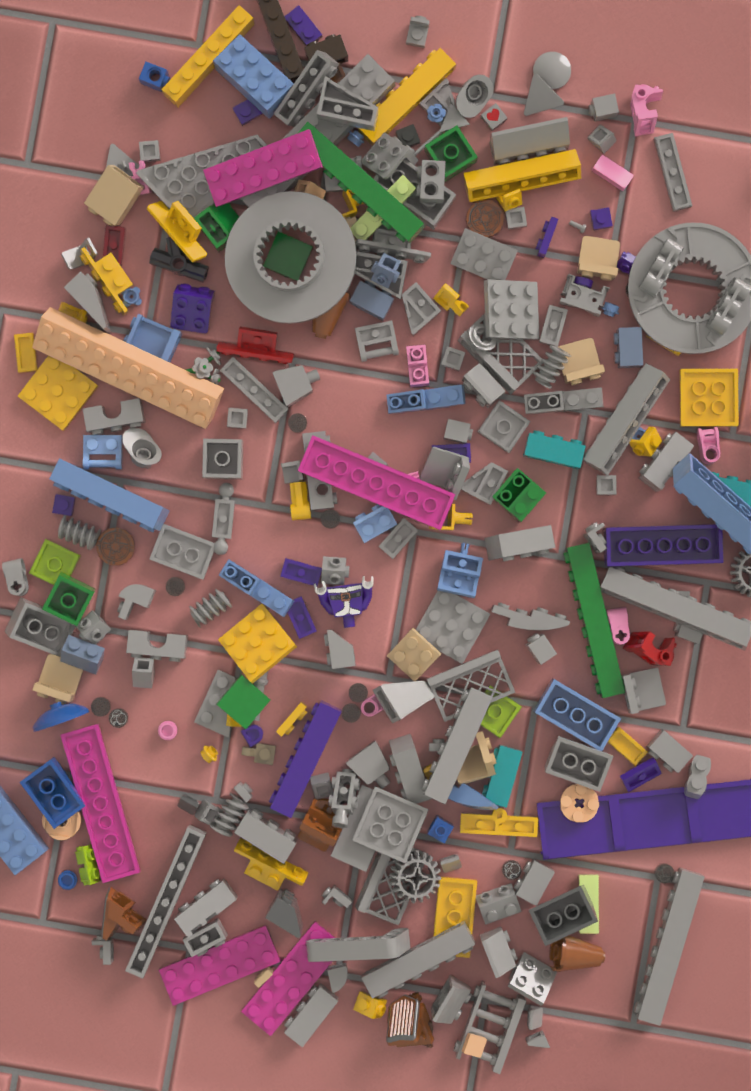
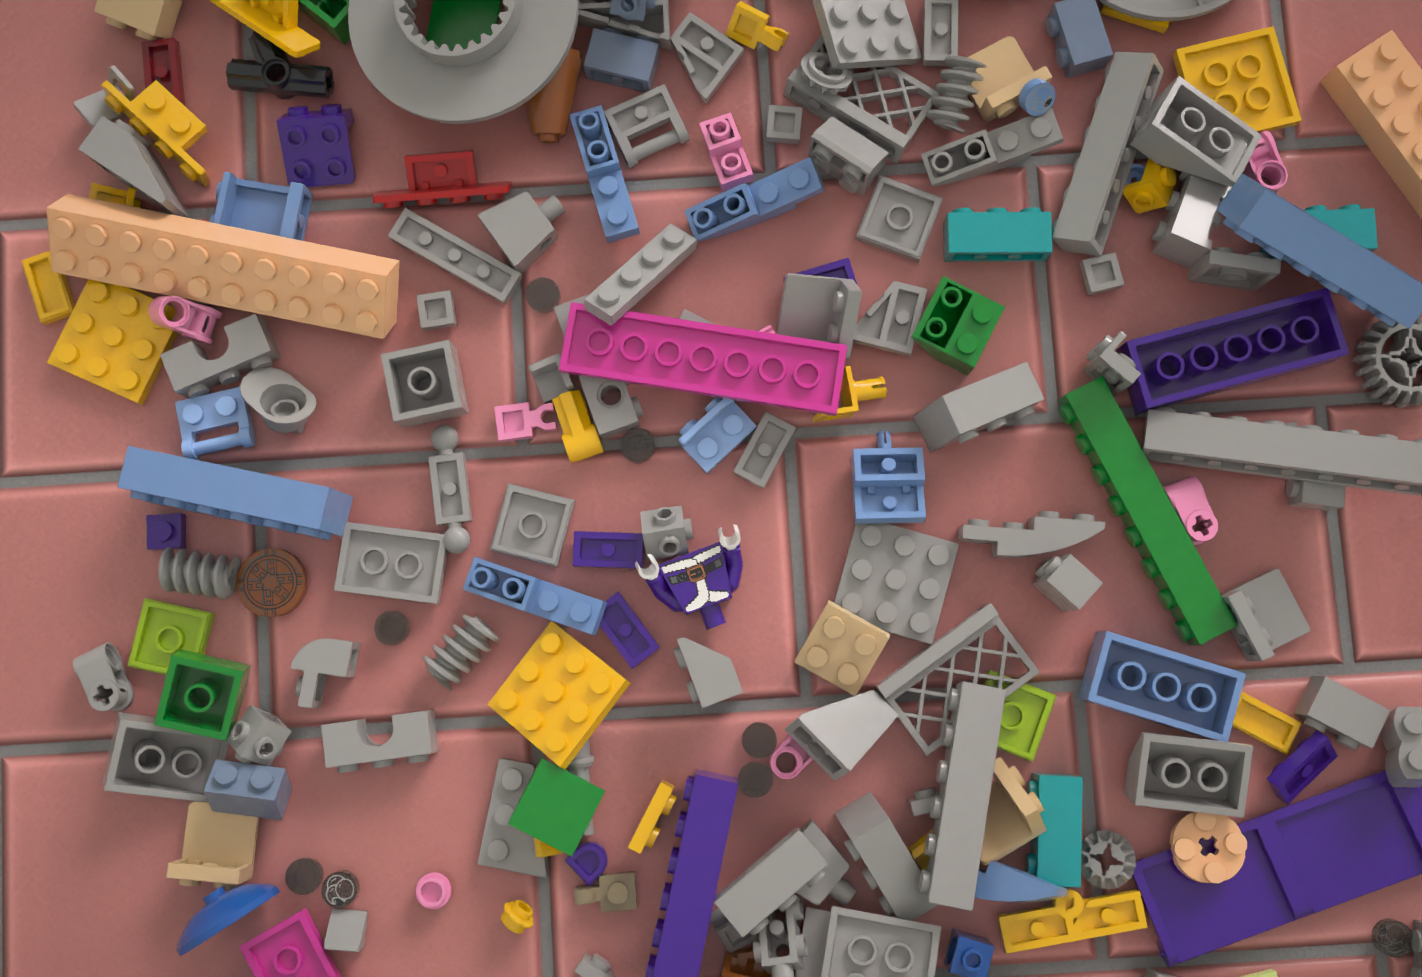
camera: 10 degrees left, 5 degrees down
medium blue plate [121,287,142,307] -> none
light grey brick [132,657,155,688] -> none
light grey plant [185,347,221,385] -> none
light grey brick [444,419,473,444] -> none
red tile [623,631,677,666] -> none
none -> bright pink piece [148,296,223,346]
none -> light grey slope [324,908,368,952]
none -> light grey tile [490,483,576,567]
none -> bright pink plate [494,402,557,442]
none -> medium blue slope [569,105,640,243]
none -> light grey plate [584,223,697,326]
none -> light grey brick [714,826,828,938]
none -> medium blue tile [1019,78,1055,116]
none -> light grey gear [1081,830,1136,889]
none -> light grey slope [1130,76,1262,187]
none -> light grey plate [1187,247,1281,291]

